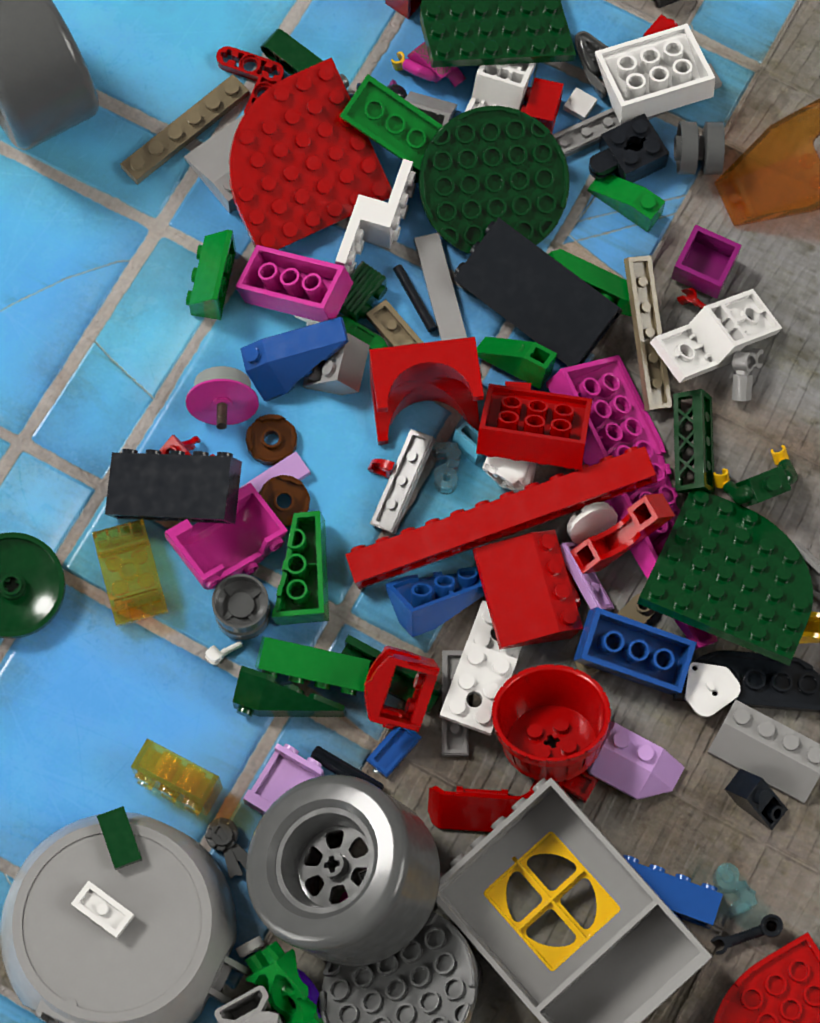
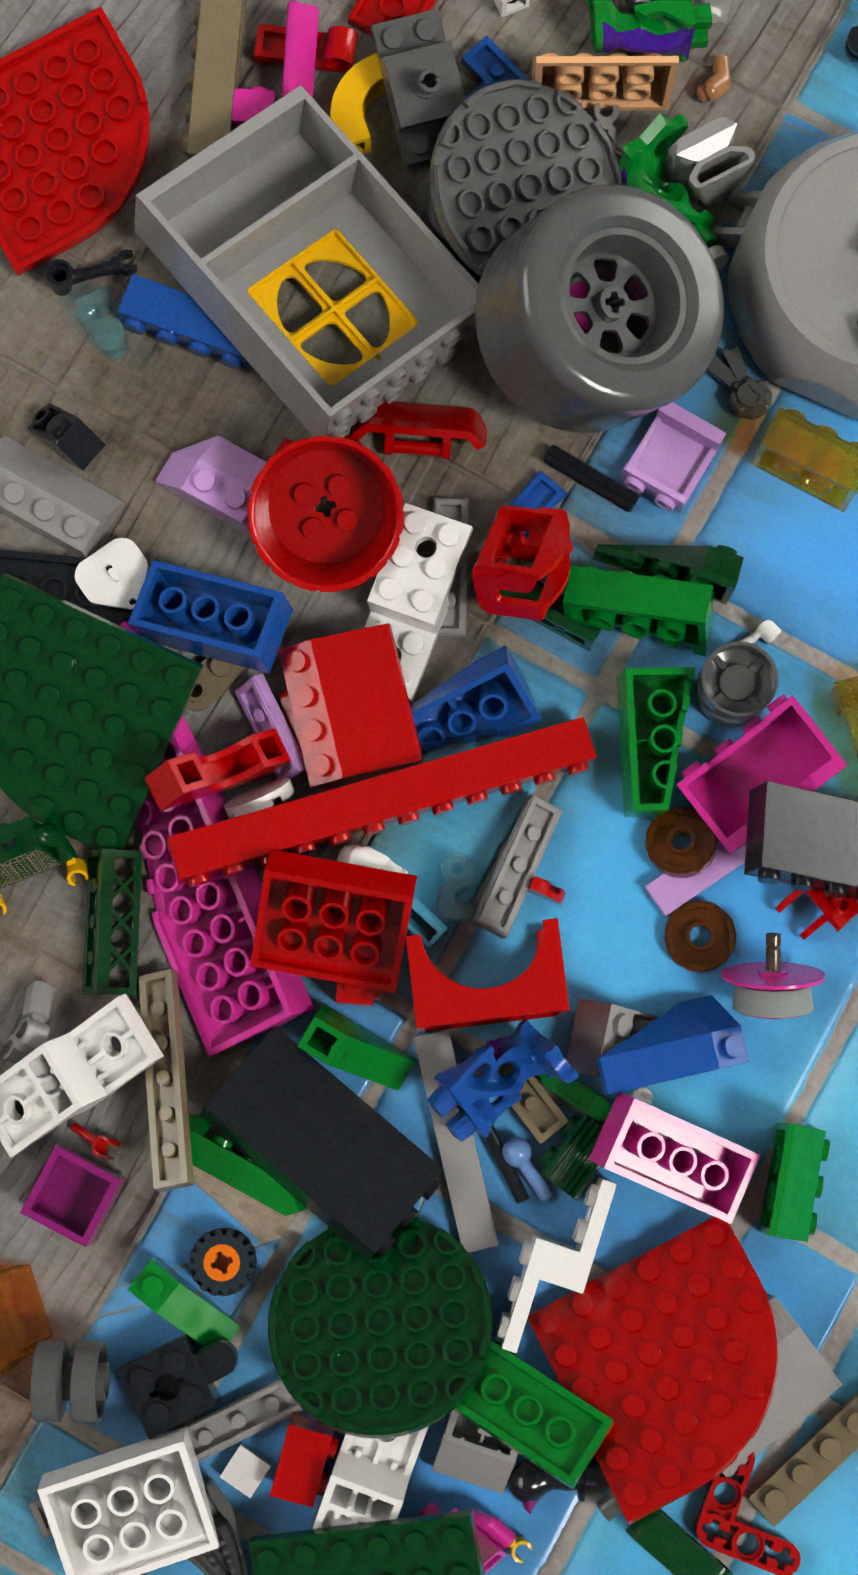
camera: 175 degrees left, 10 degrees up
none -> black wheel [189,1228,257,1296]
none -> blue hips [426,1018,579,1142]
none -> medium blue bar [502,1137,554,1202]

